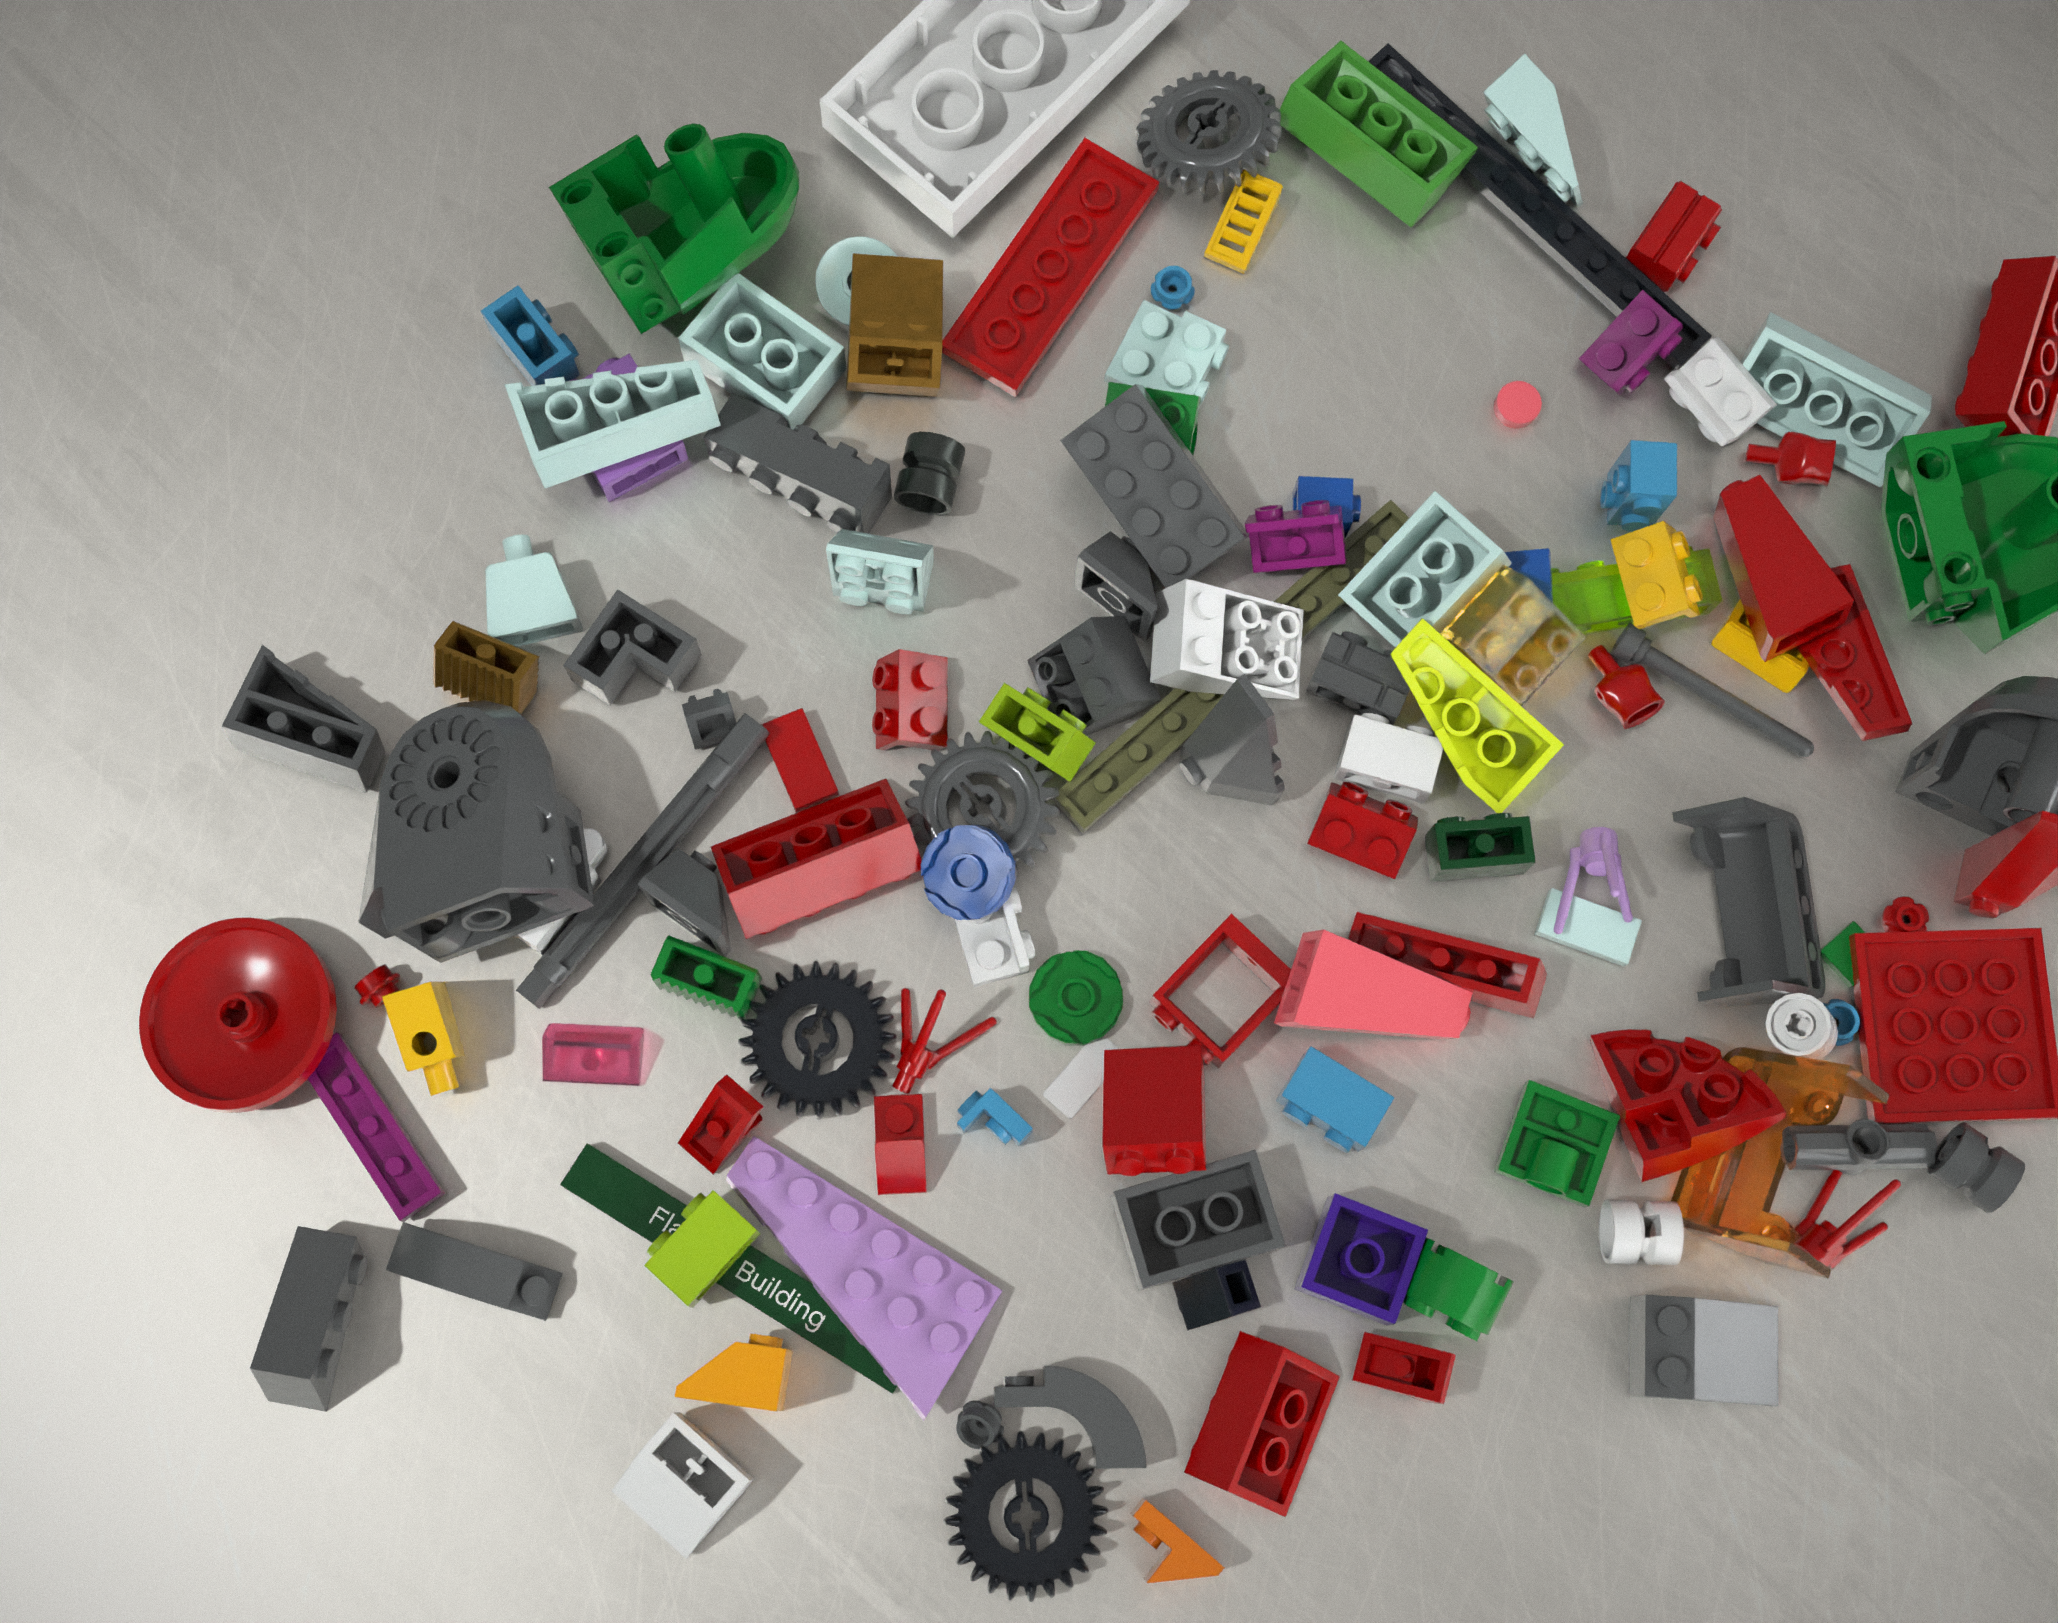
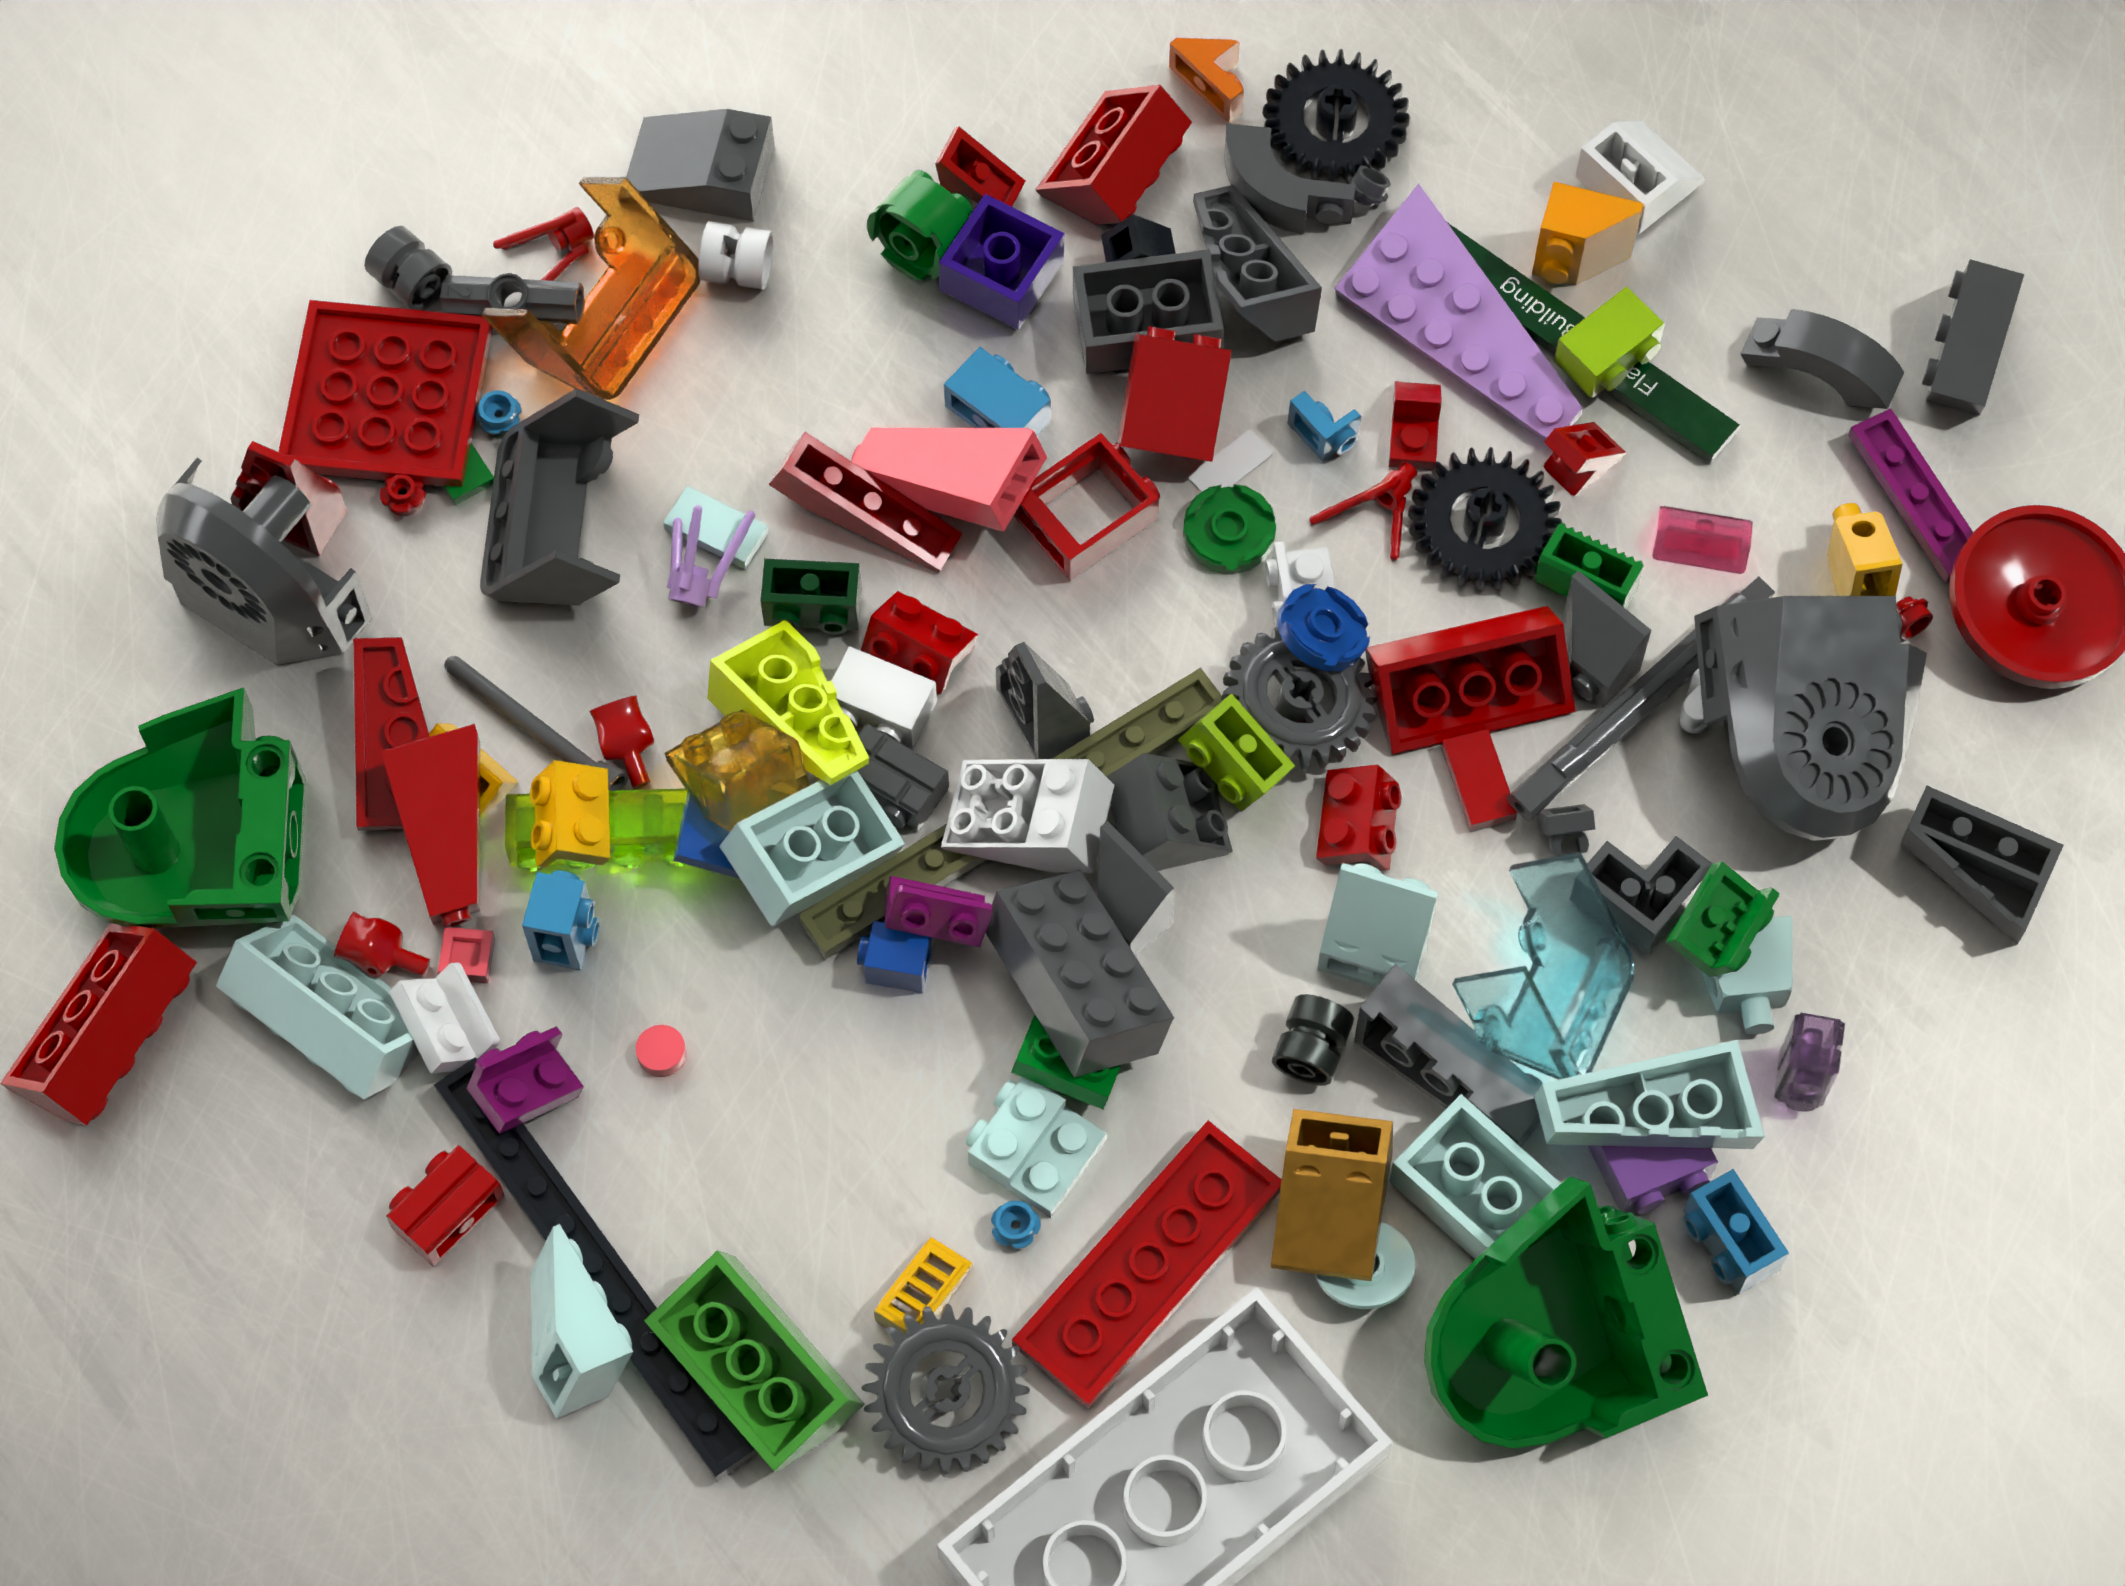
camera: 165 degrees left, 10 degrees down
pearl gold brick [433,621,540,714] -> none
green plate [1494,1080,1620,1208] -> none
red brick [1590,1029,1786,1182] -> none
white wheel [1765,993,1838,1063] -> none
none -> coral tile [438,927,495,983]
none -> dark grey wedge [1193,185,1322,342]
none -> clear light blue windscreen [1452,852,1634,1080]
none -> green bracket [1666,861,1780,977]
none -> clear purple brick [1774,1012,1845,1112]

